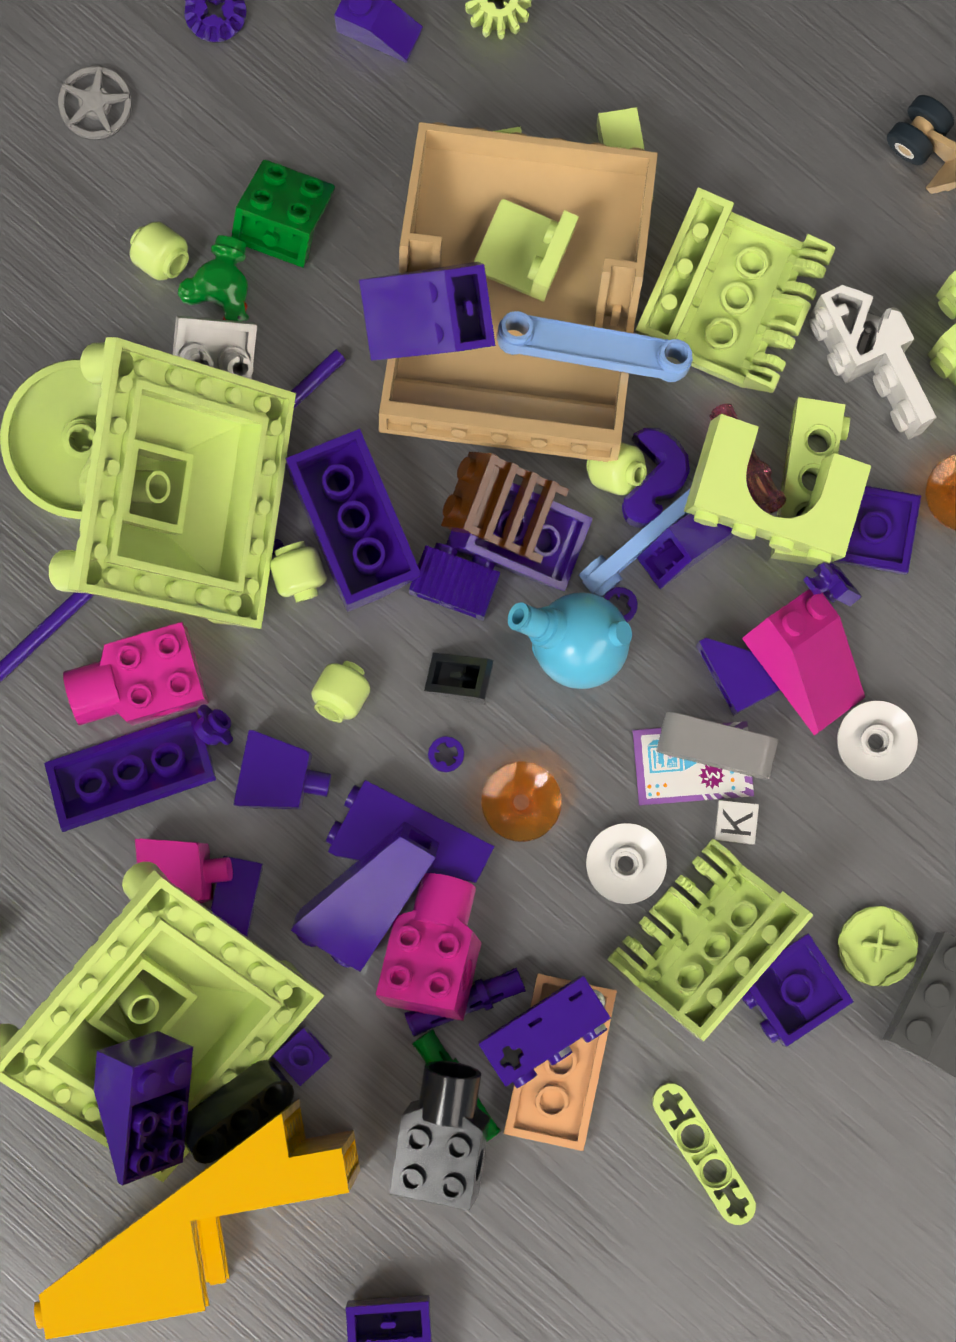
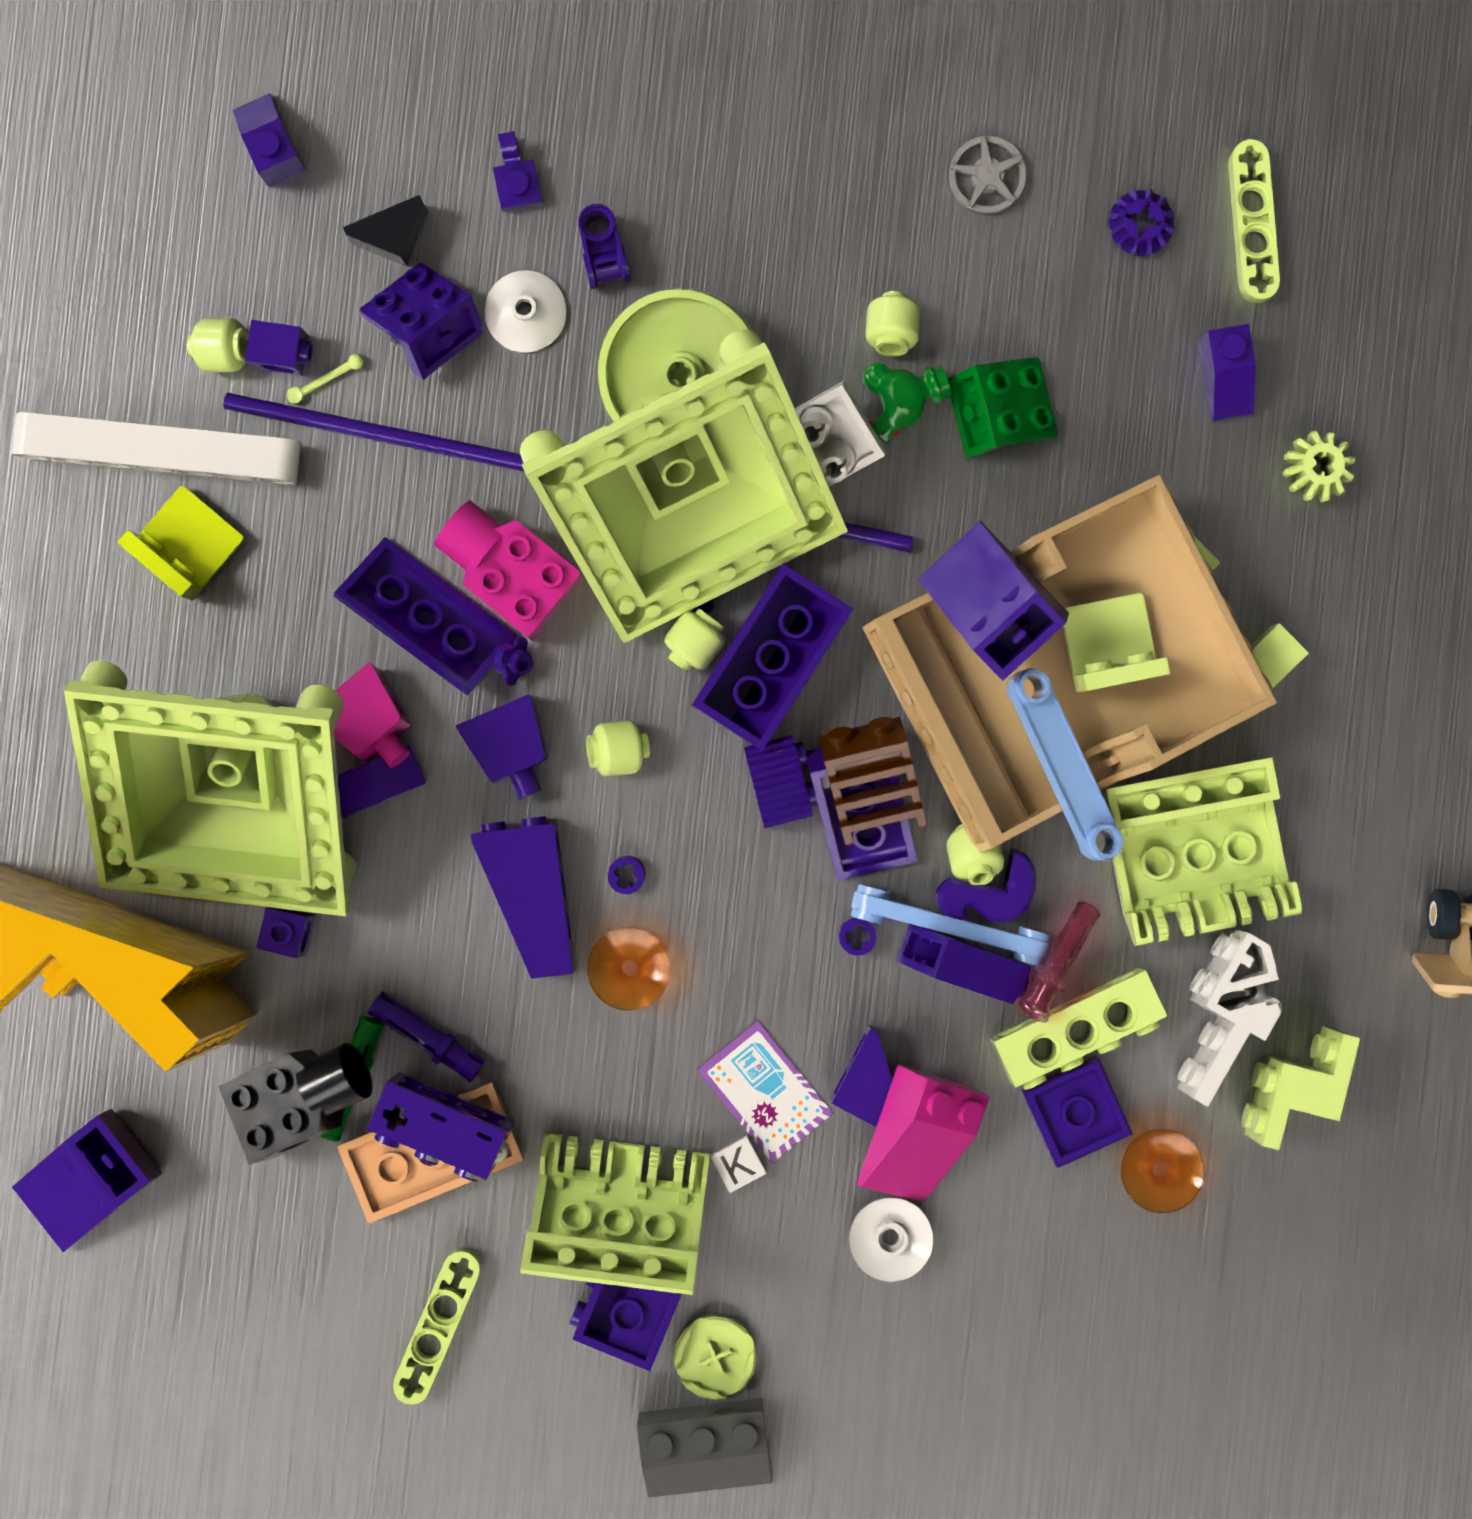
camera: 60 degrees right, 5 degrees up
dark purple slope [94,1031,193,1186] -> none
black beam [185,1060,294,1164] -> none
dark purple slope [291,822,439,972] -> none
dark pink brick [376,873,482,1021] -> none
black slope [424,652,494,705] -> none
medium azure piece [508,592,632,689] -> none
white dish [586,823,667,904] -> none
light grey beam [656,712,779,779] -> none
yellowish green arch [684,414,871,564] -> none
dark purple plate [803,562,862,607] -> none

